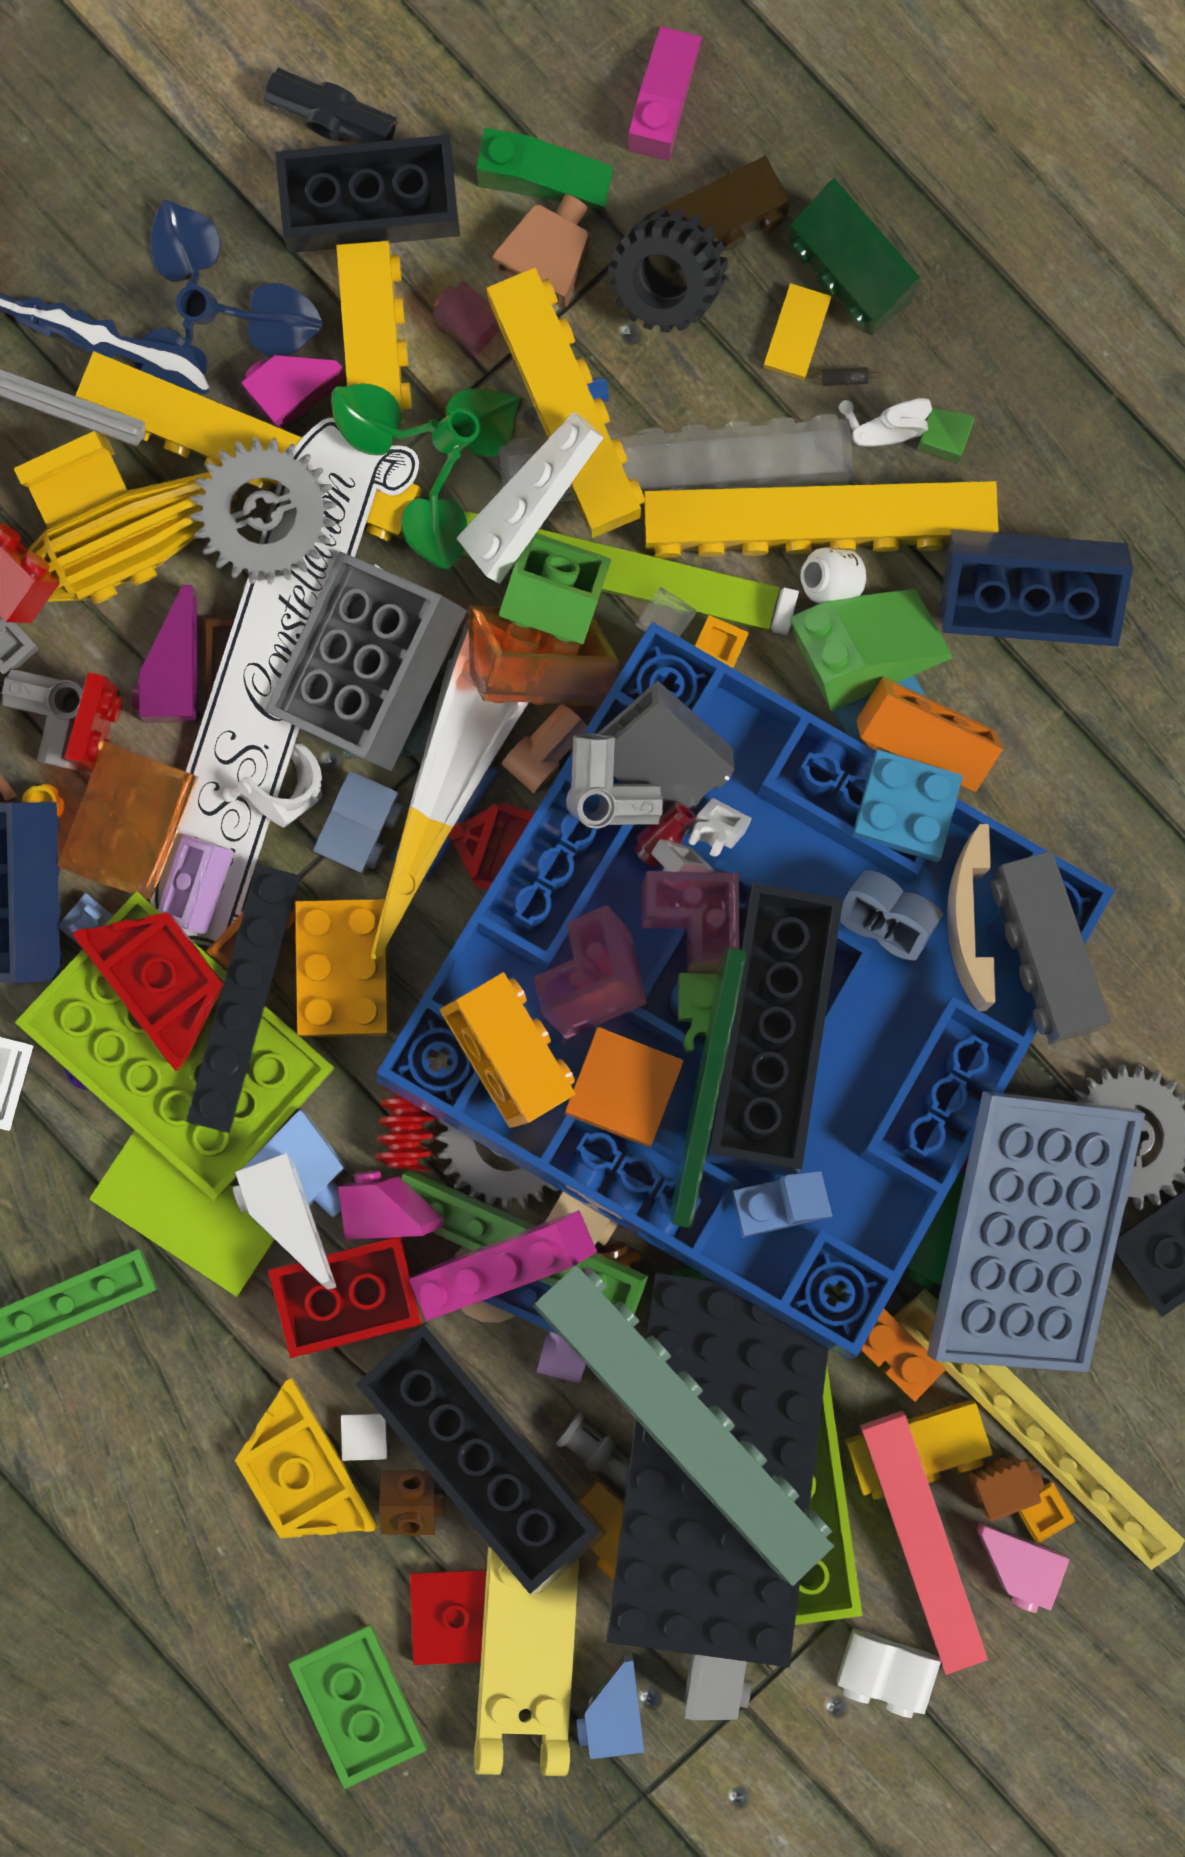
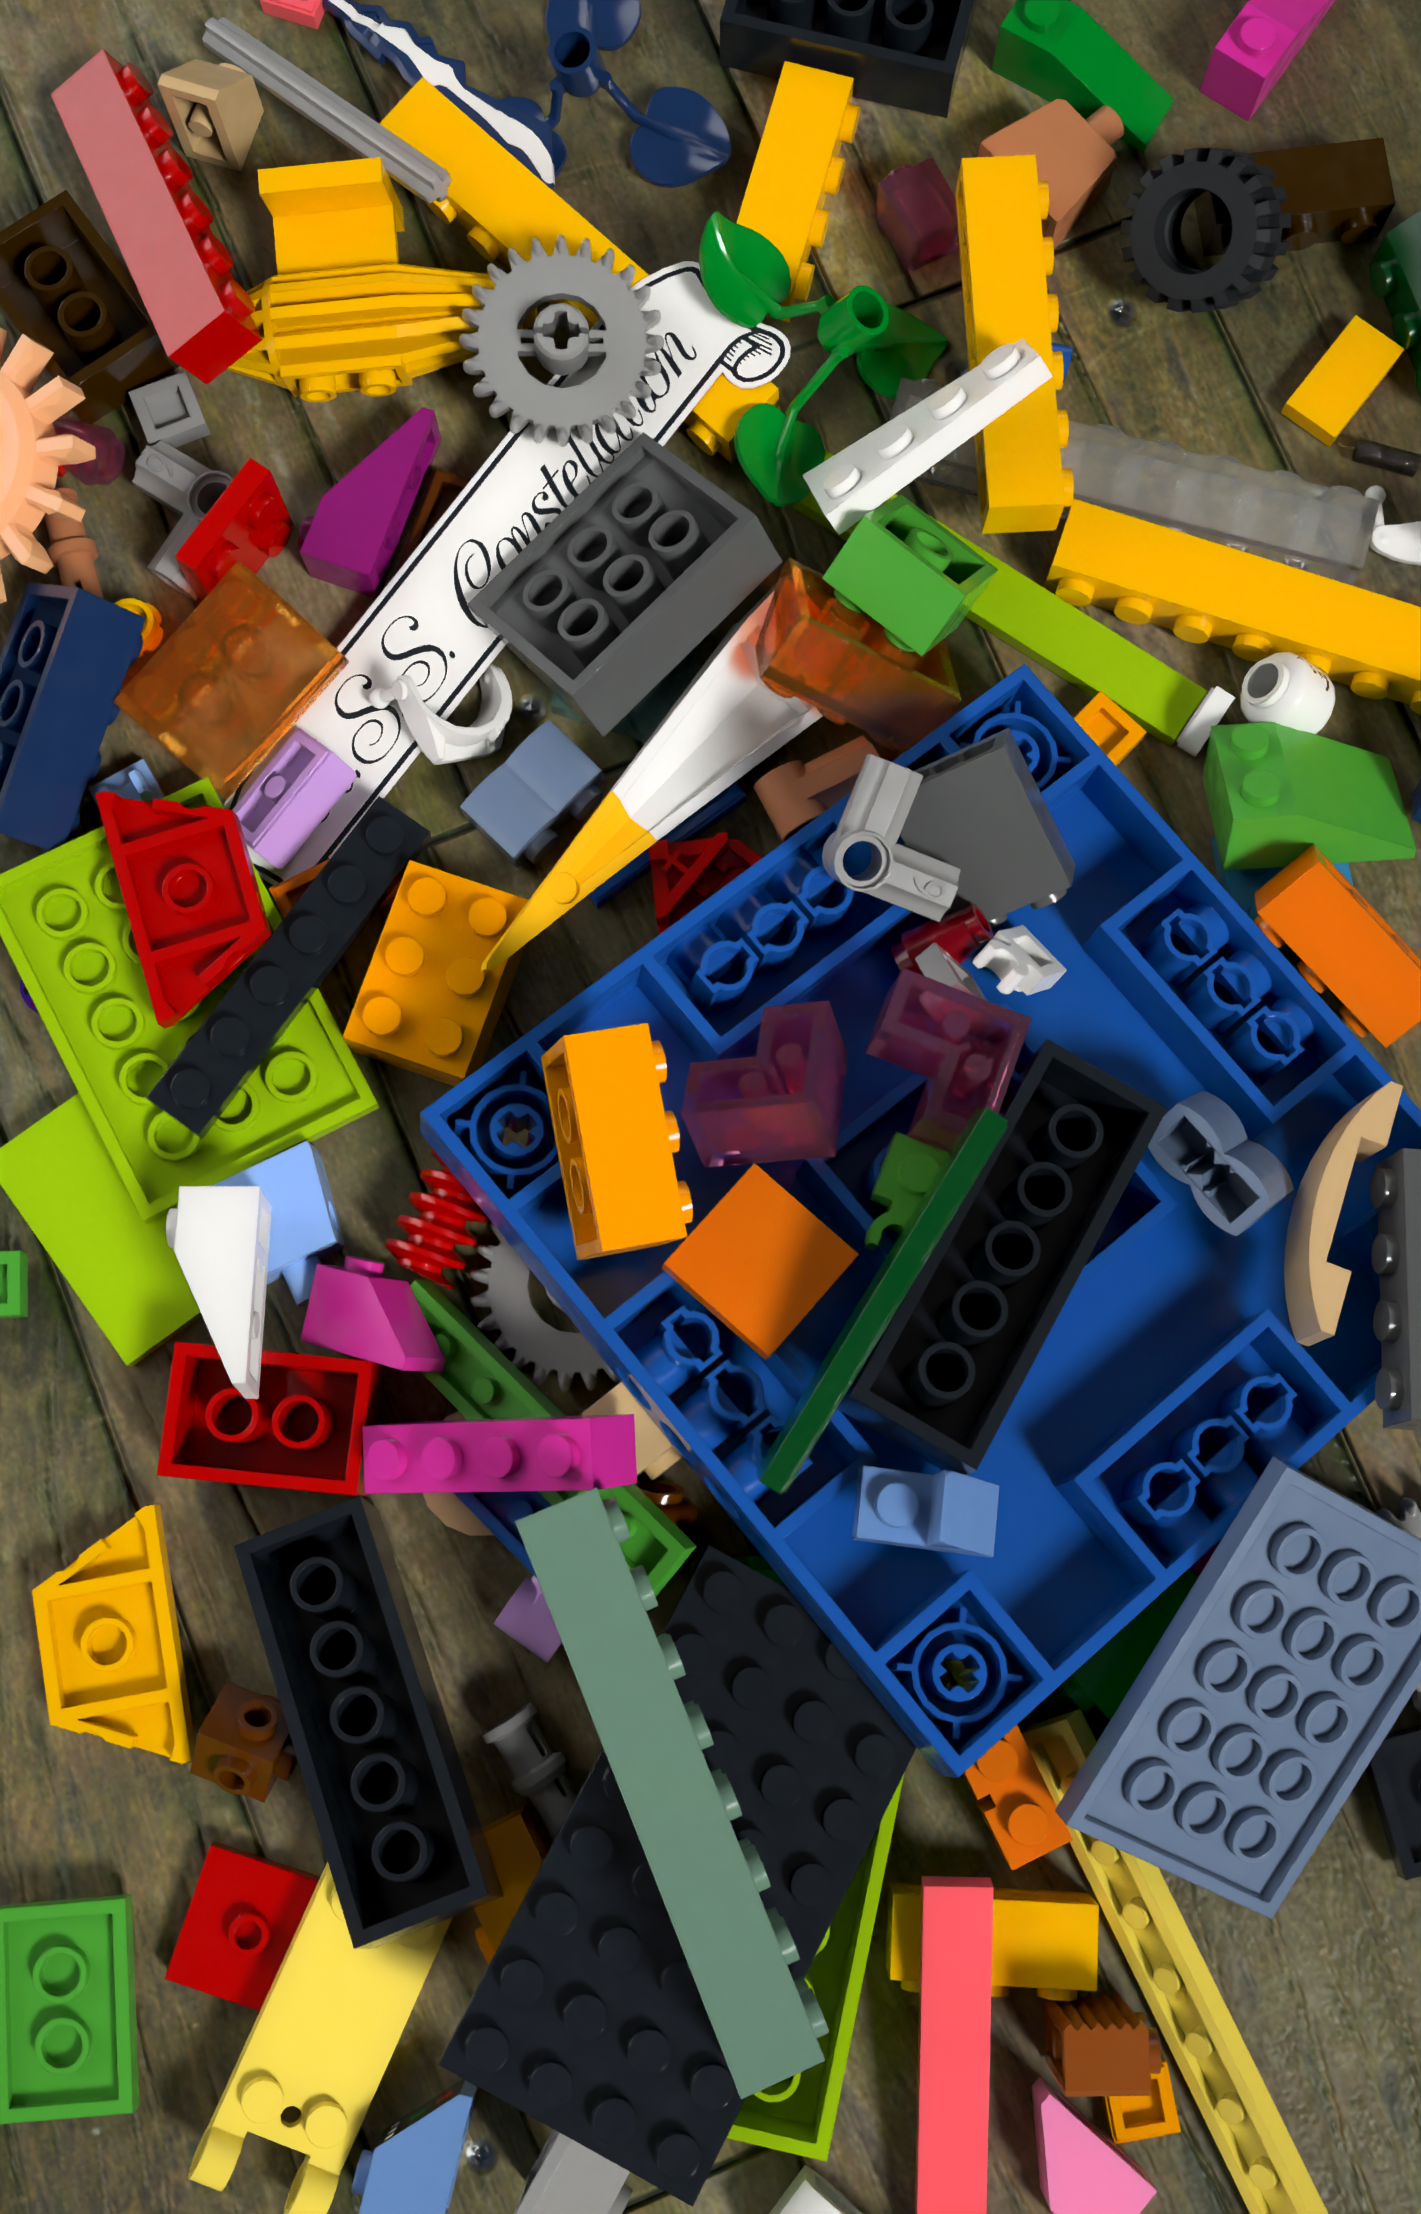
camera: 20 degrees right, 5 degrees down
dark pink slope [241,355,346,430] -> none
white tile [341,1413,388,1461] -> none
clear tile [635,586,697,637] -> none
dark azure plate [852,750,963,862] -> none

